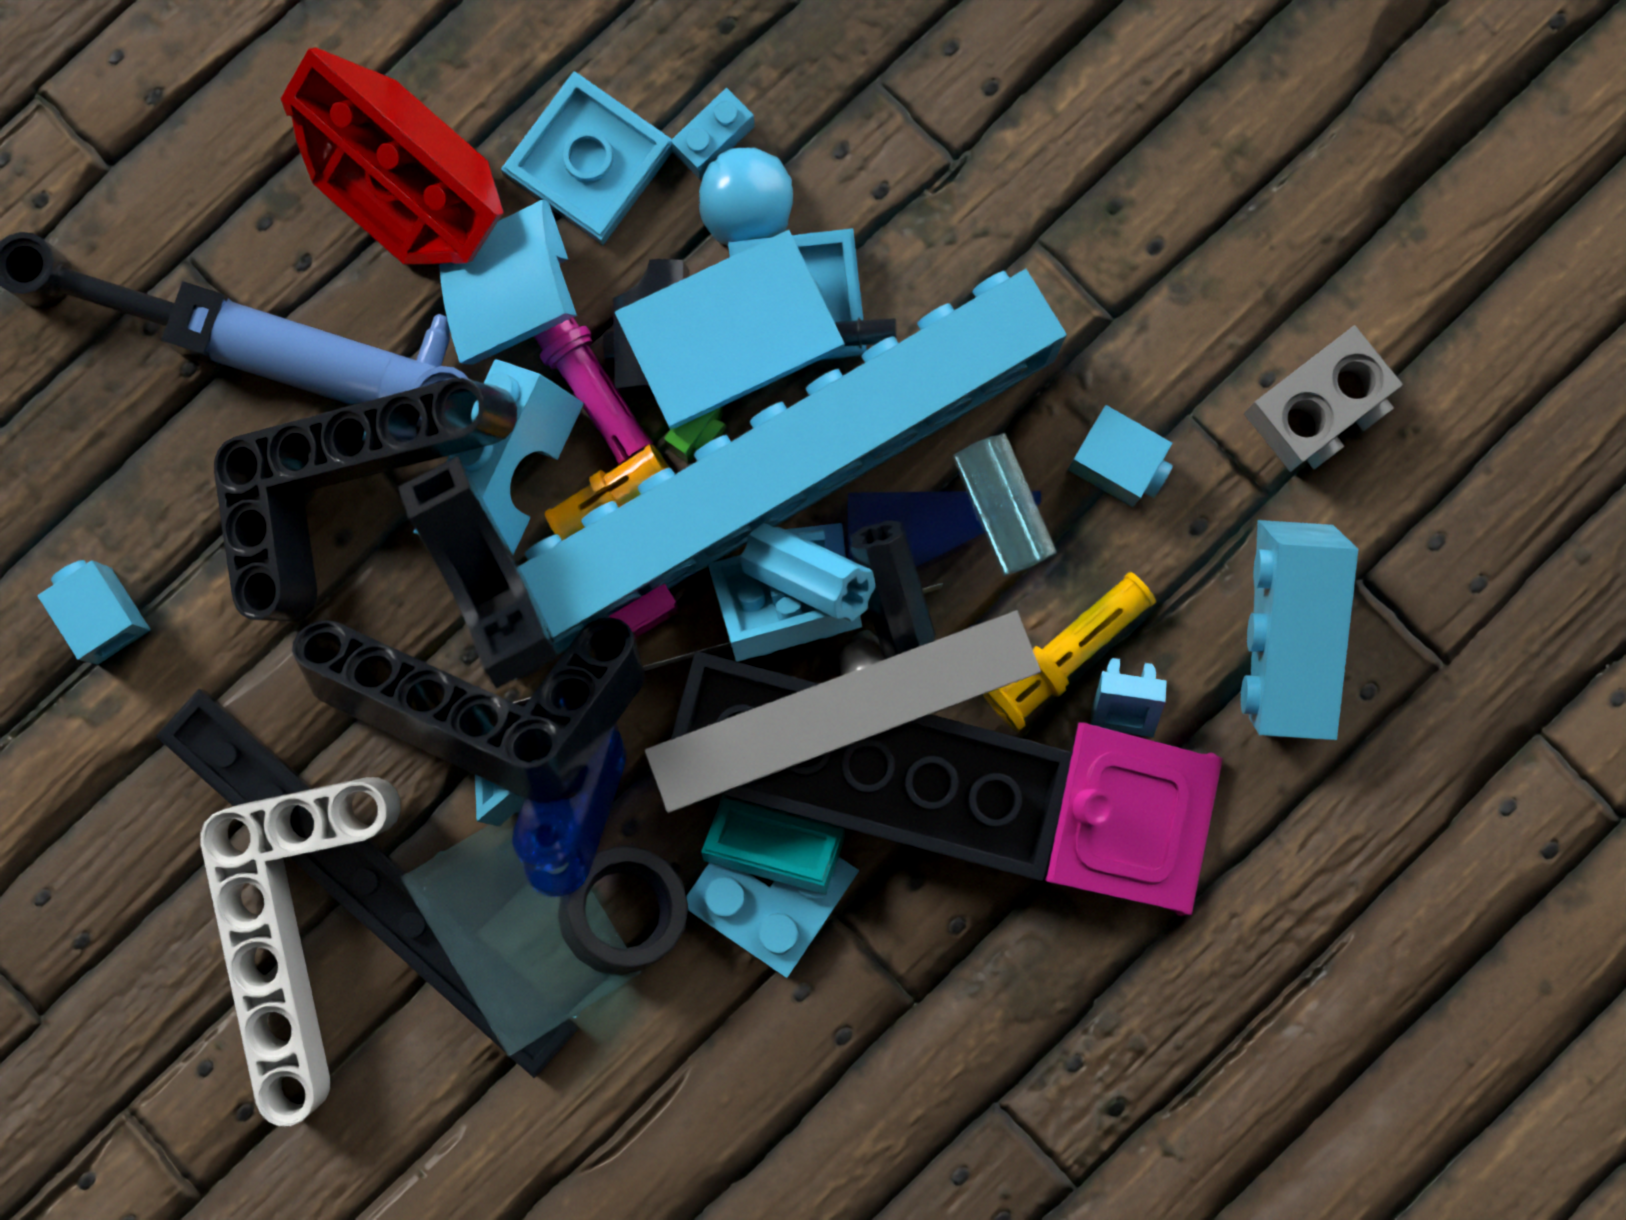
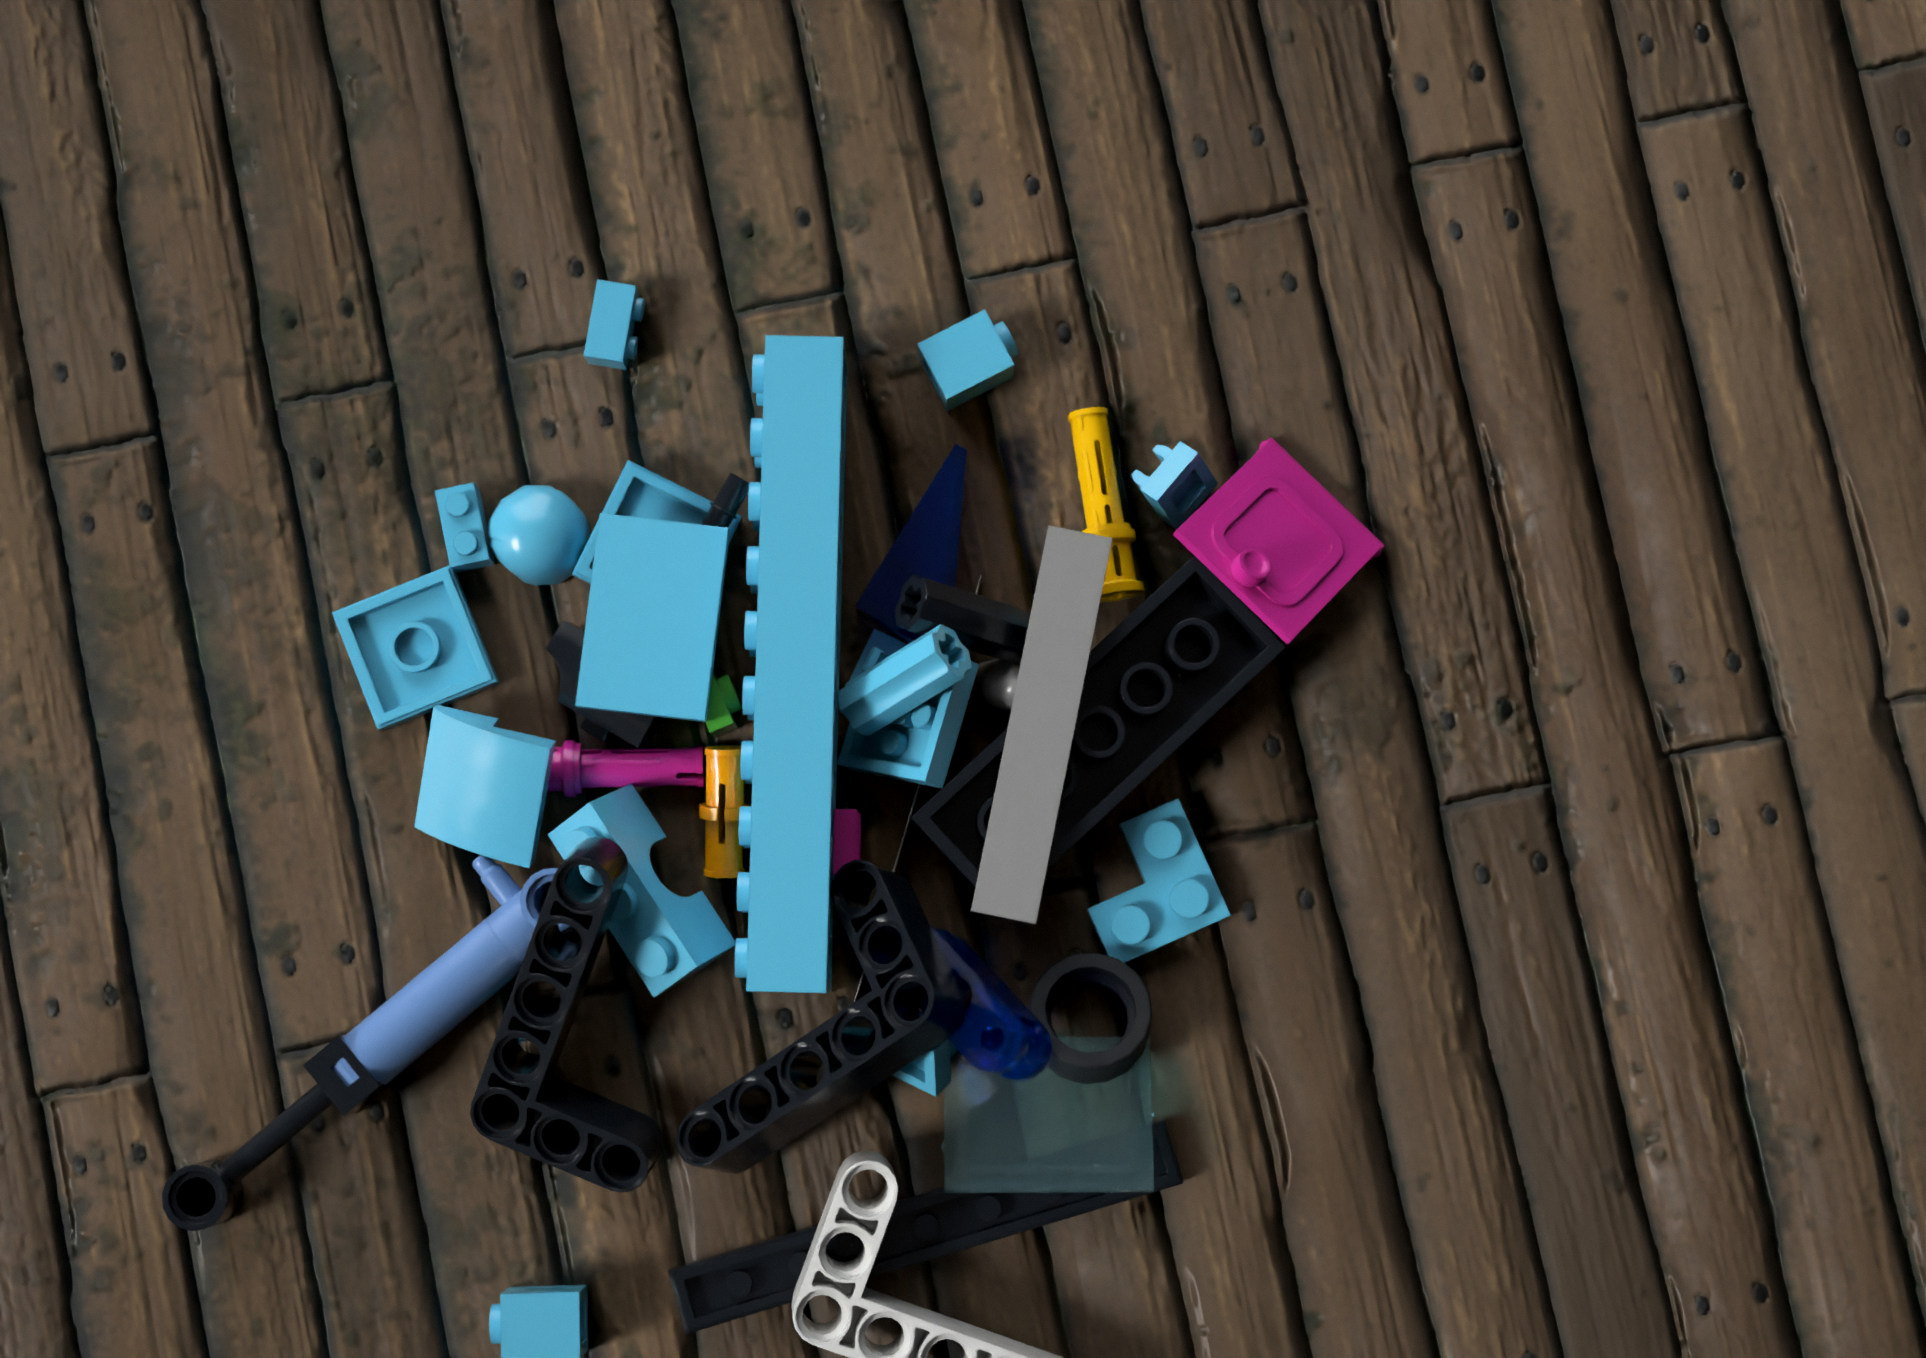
camera: 65 degrees left, 0 degrees up
red wedge [280,47,504,264] -> none
black arch [398,456,558,689] -> none
teal tile [701,795,846,895] -> none
clear light blue axle [953,433,1057,576] -> none
medium azure wedge [1241,520,1358,740] -> none
light grey brick [1243,325,1403,472] -> none
none -> medium azure piece [583,279,645,370]

